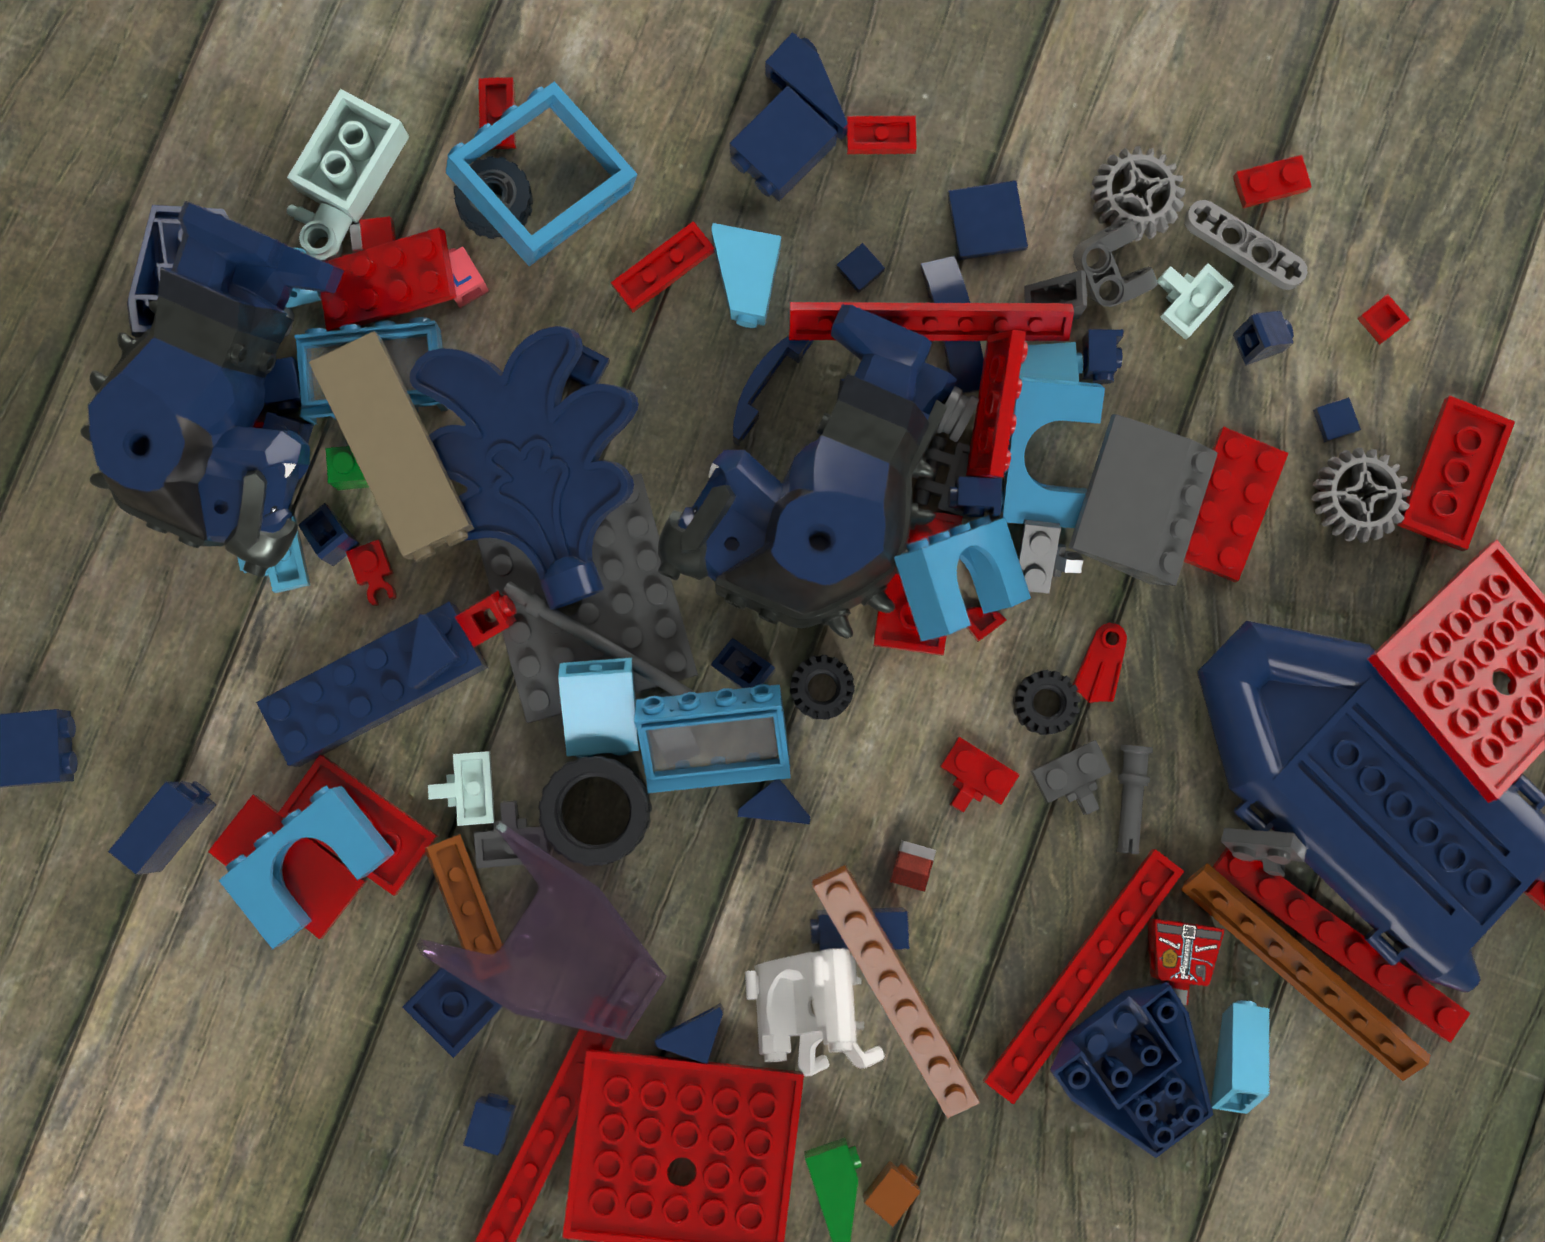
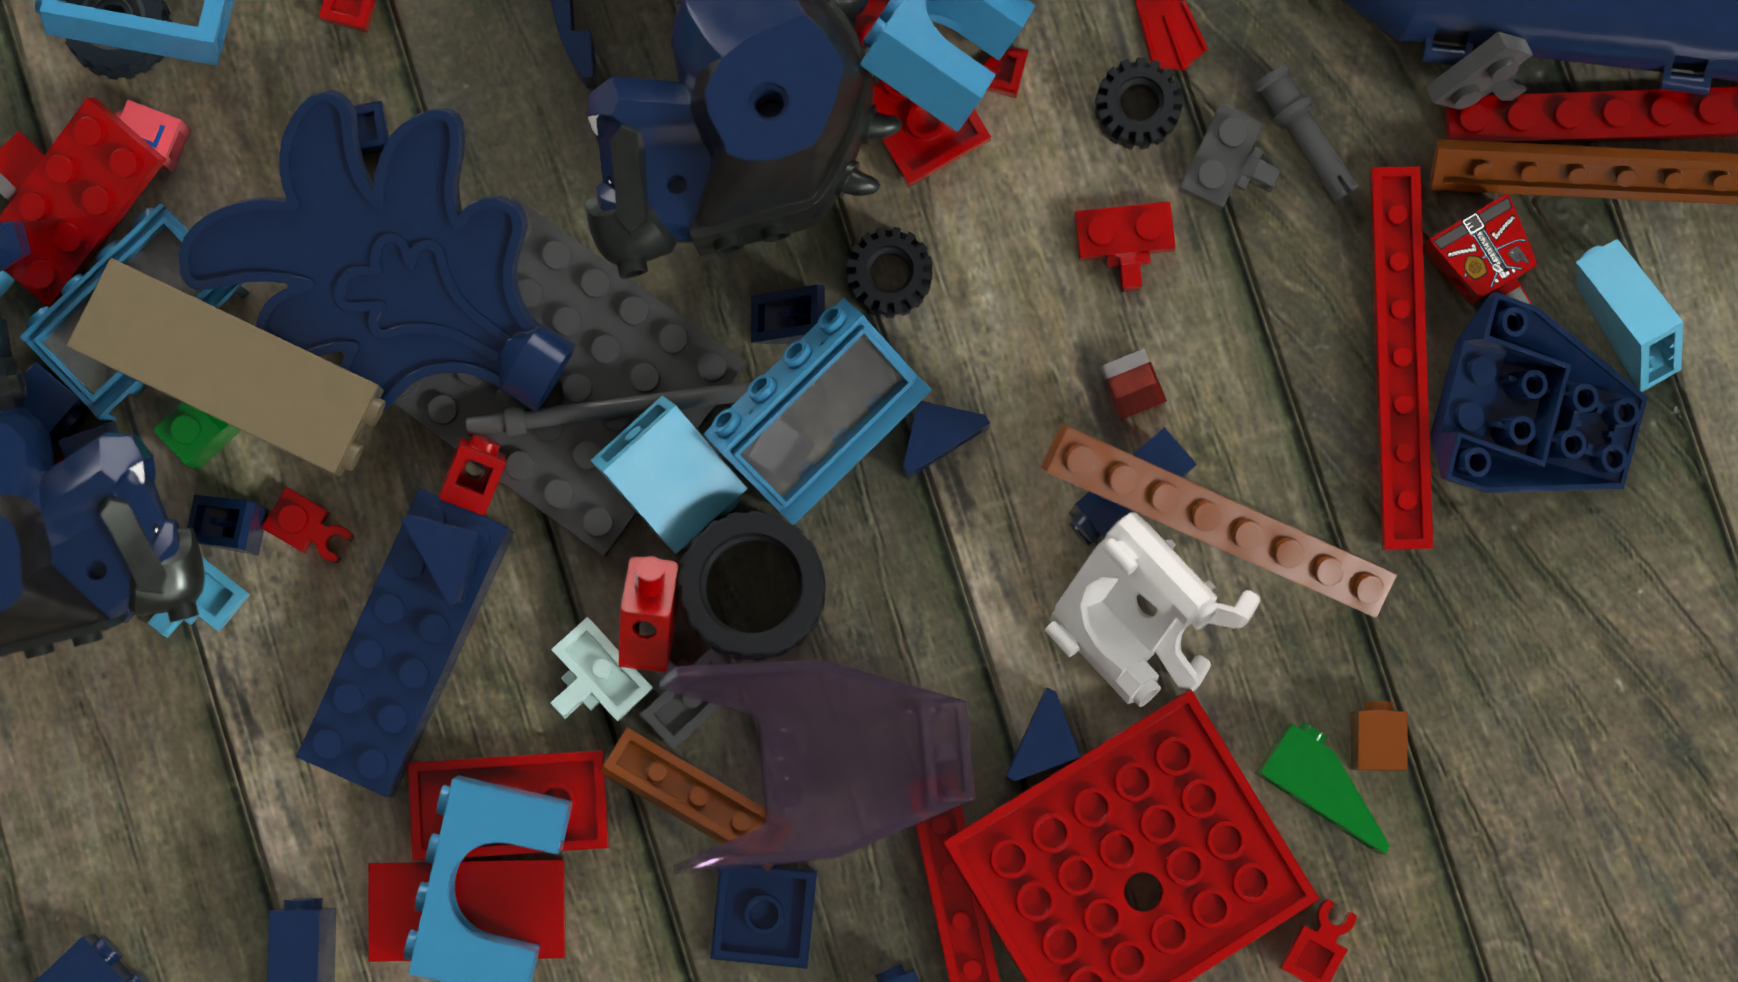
camera: 35 degrees left, 0 degrees up
none -> red torso [618,556,680,673]

